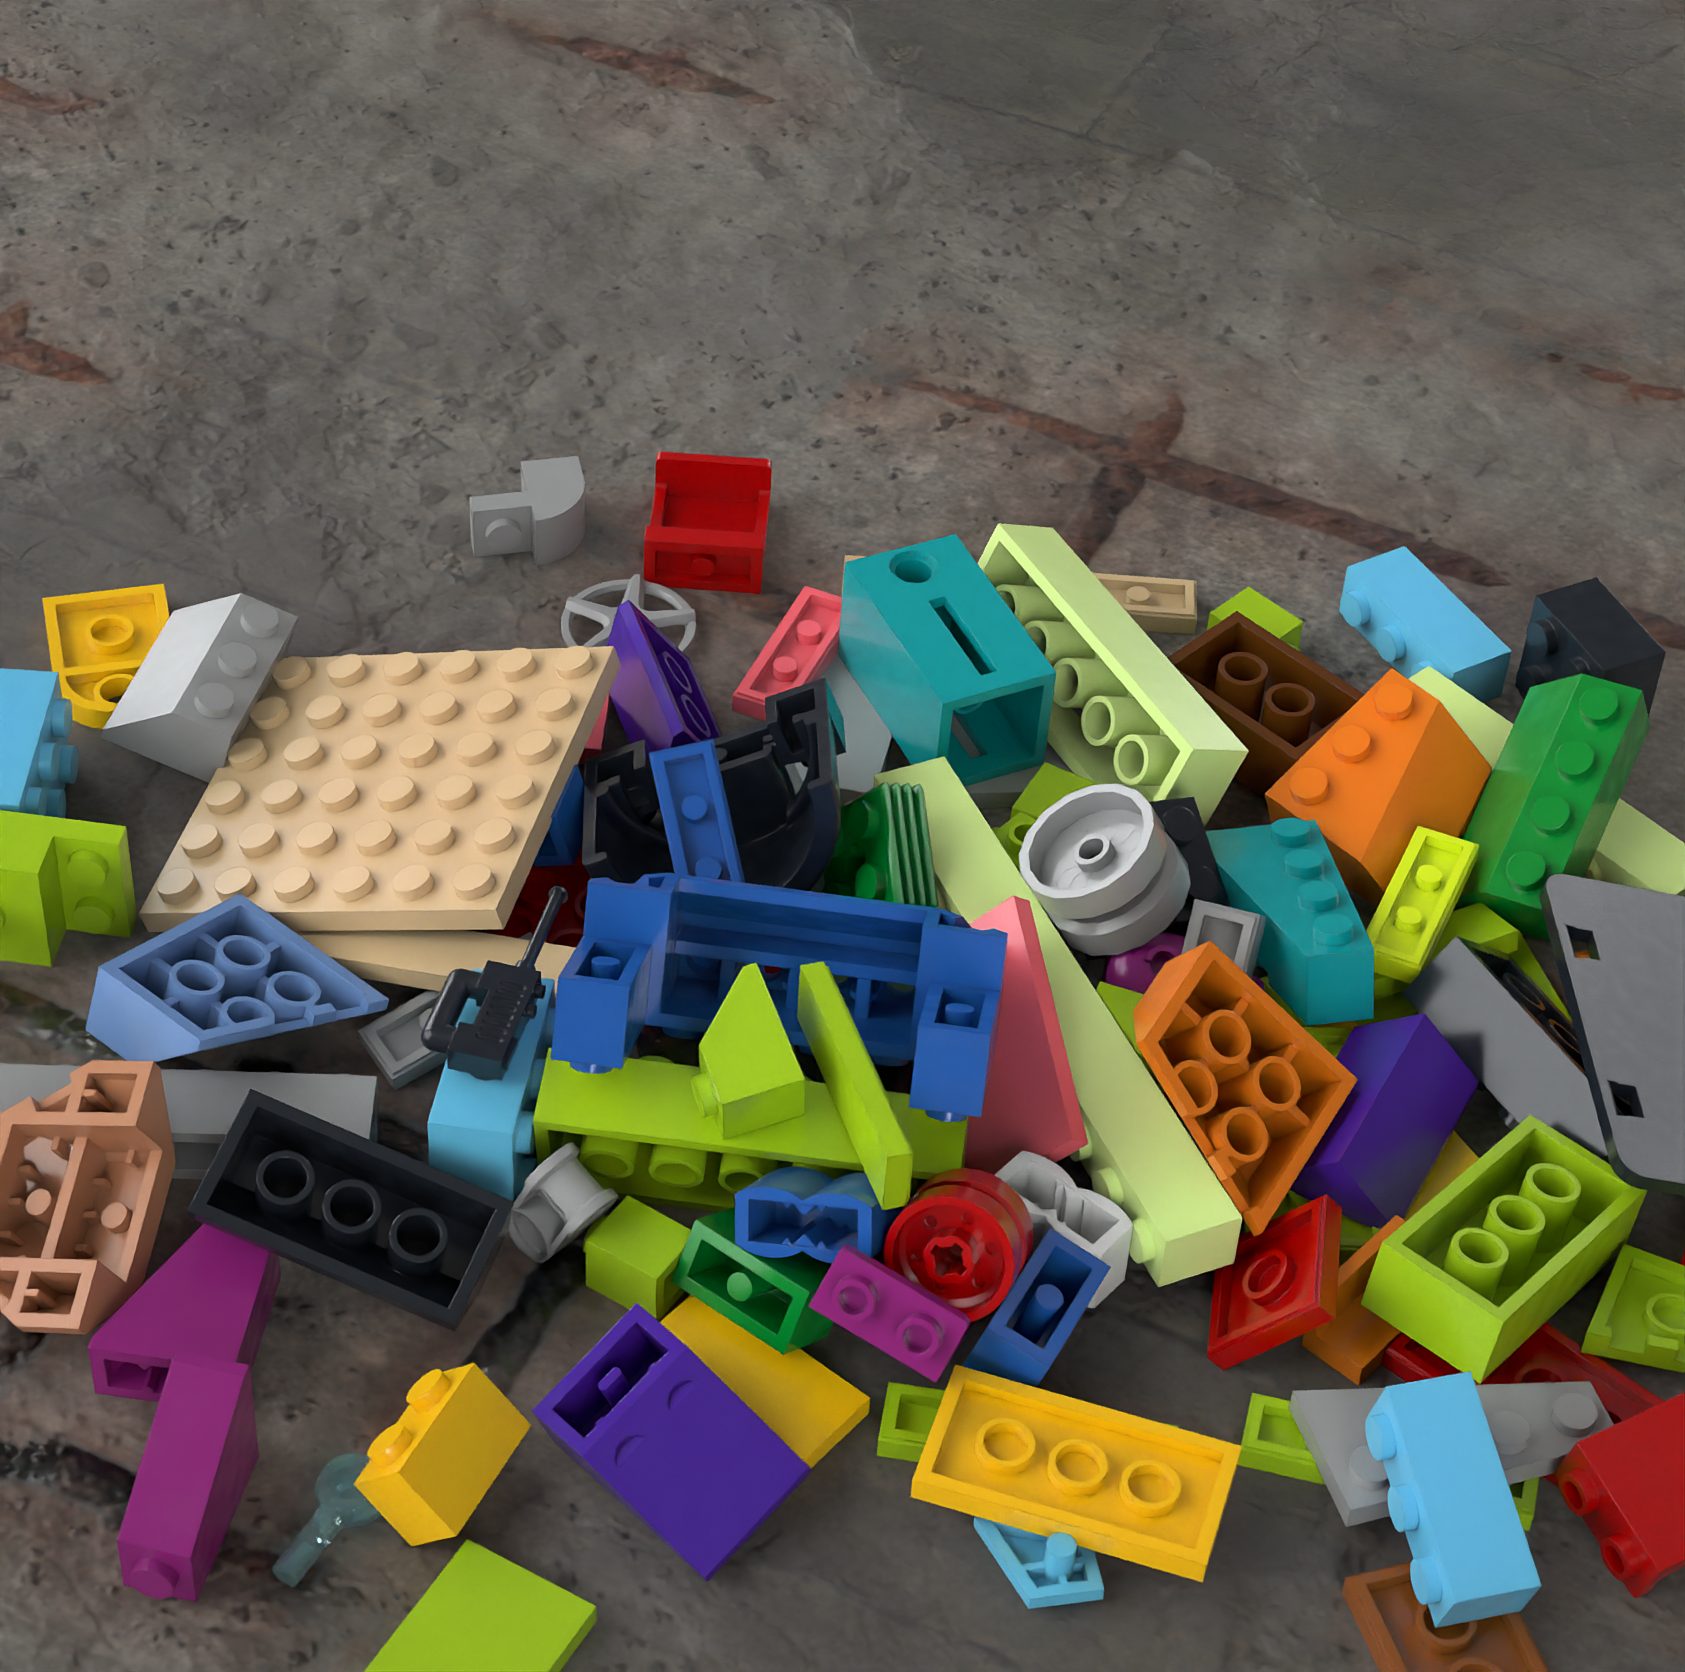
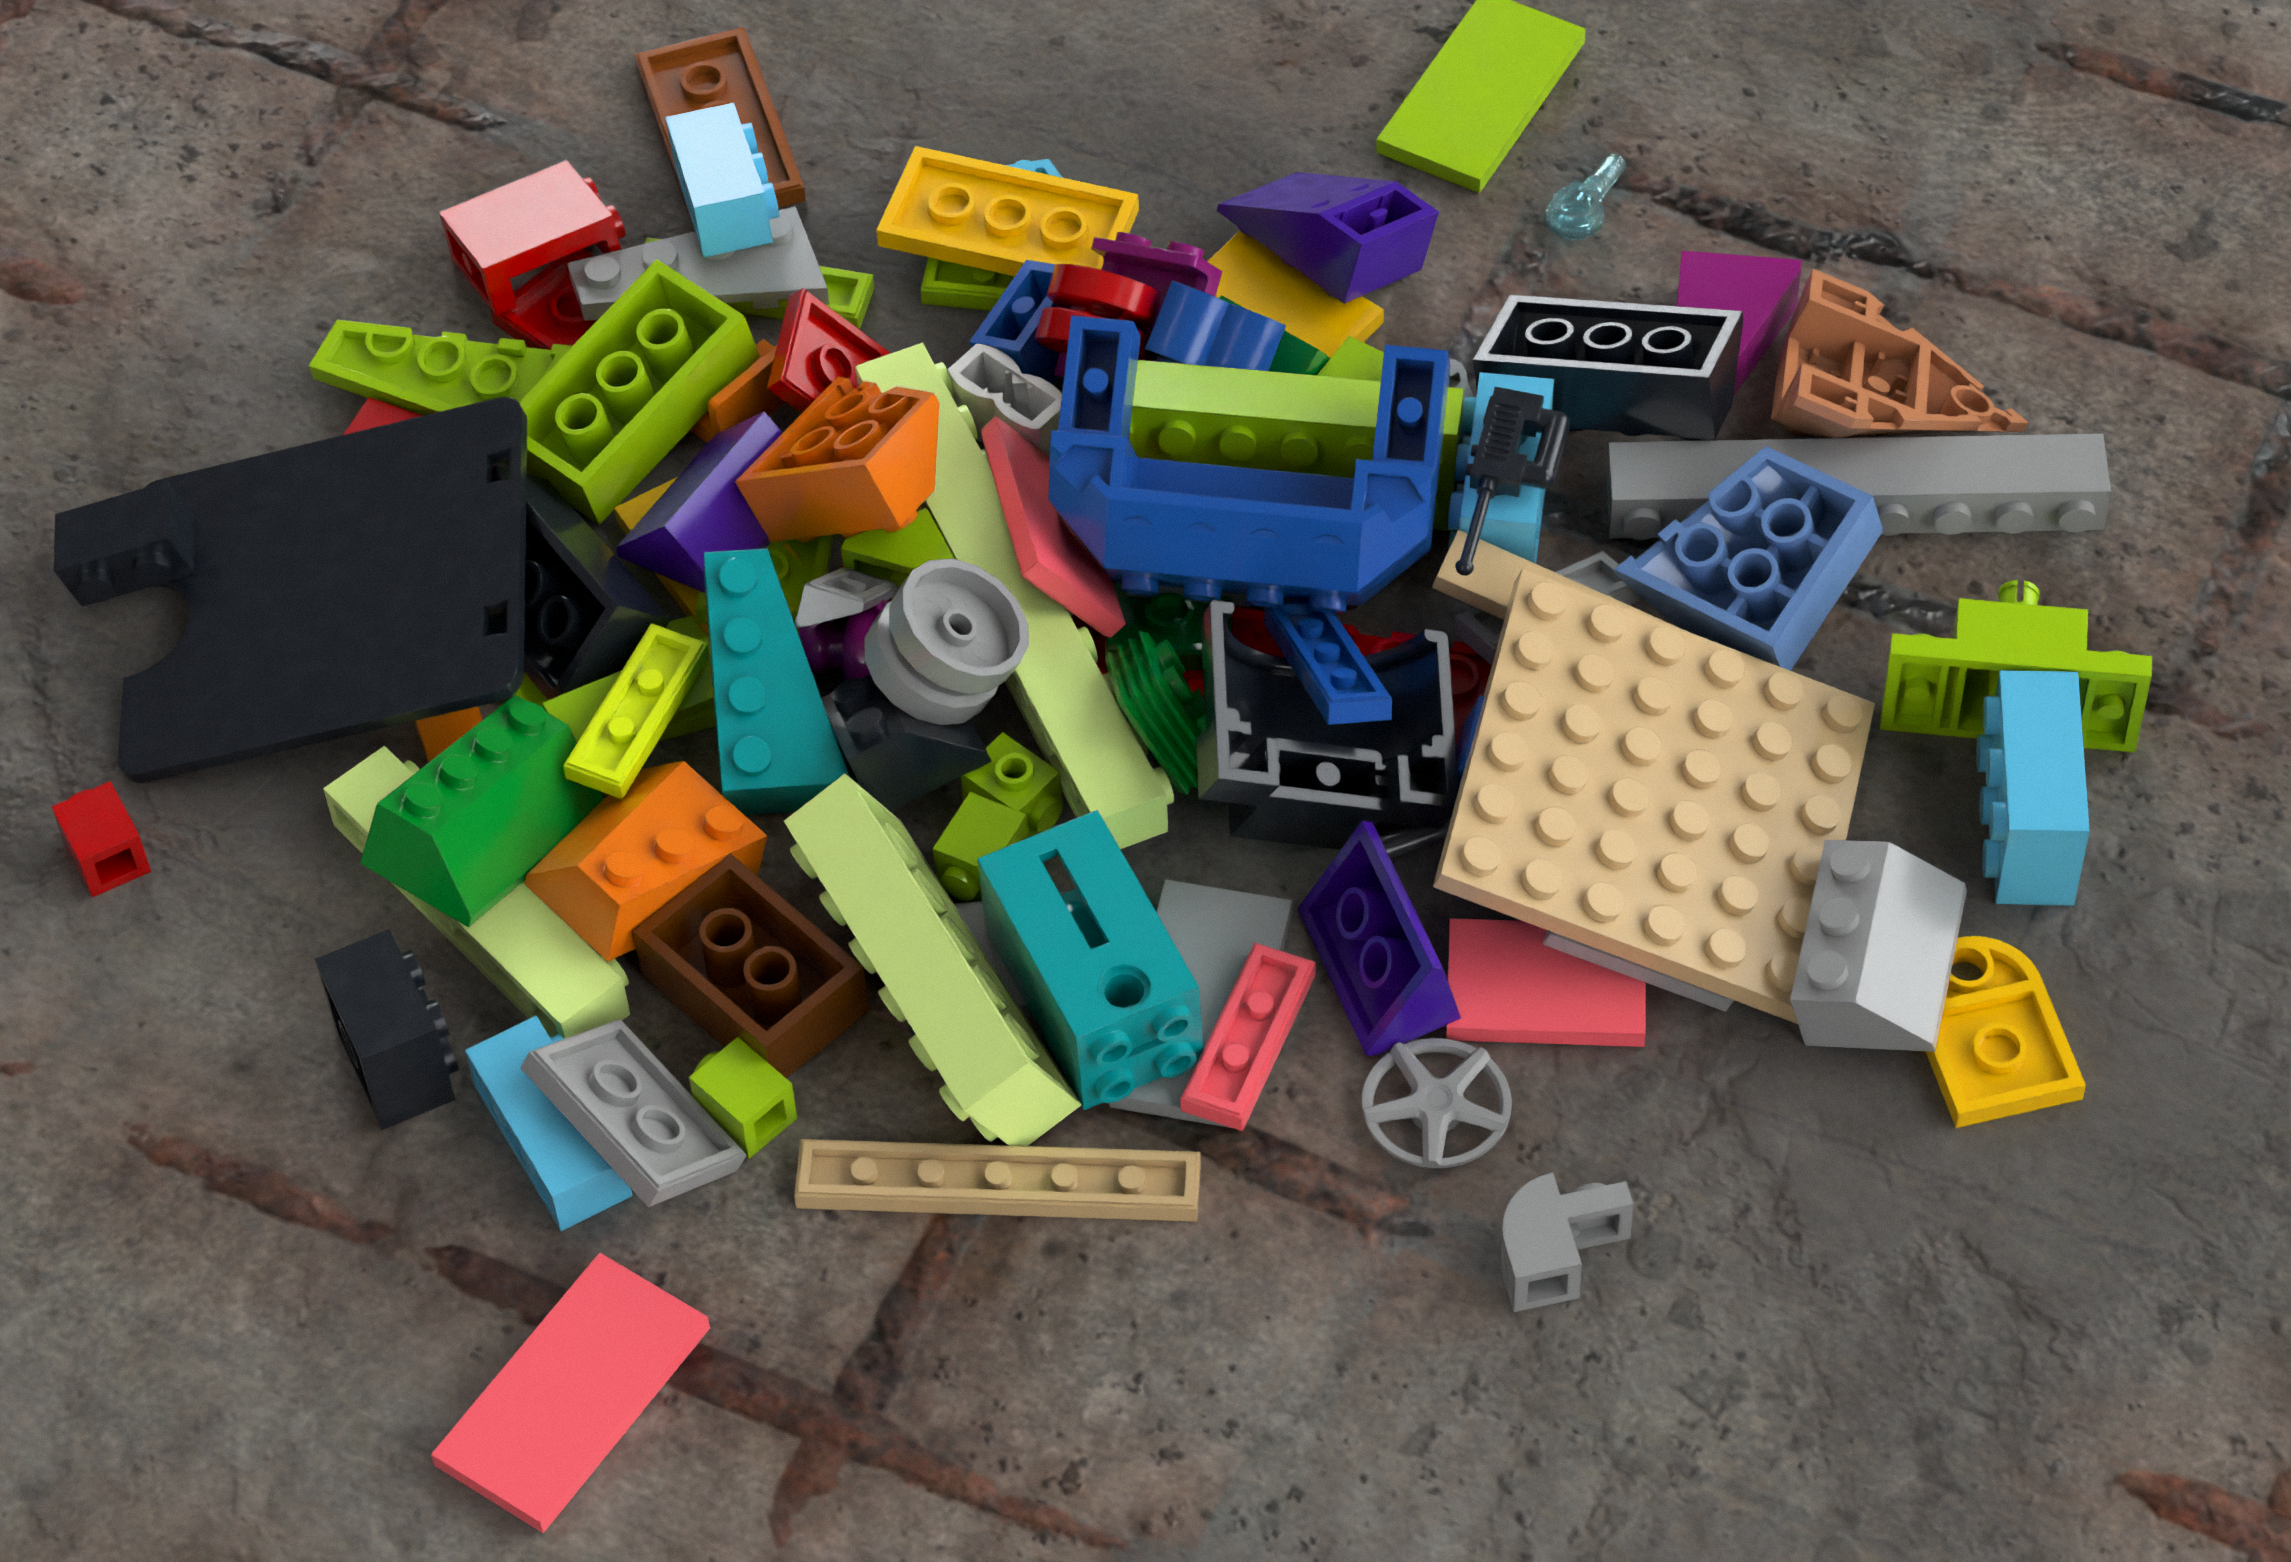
camera: 175 degrees left, 10 degrees up
magenta slope [117,1349,259,1602] -> none
yellow brick [353,1363,531,1547] -> none
red panel [643,452,772,594] -> none
lime slope [690,962,805,1140] -> none
lime tile [797,961,914,1210] -> none
none -> coral tile [431,1252,710,1533]
none -> light grey tile [520,1019,747,1207]

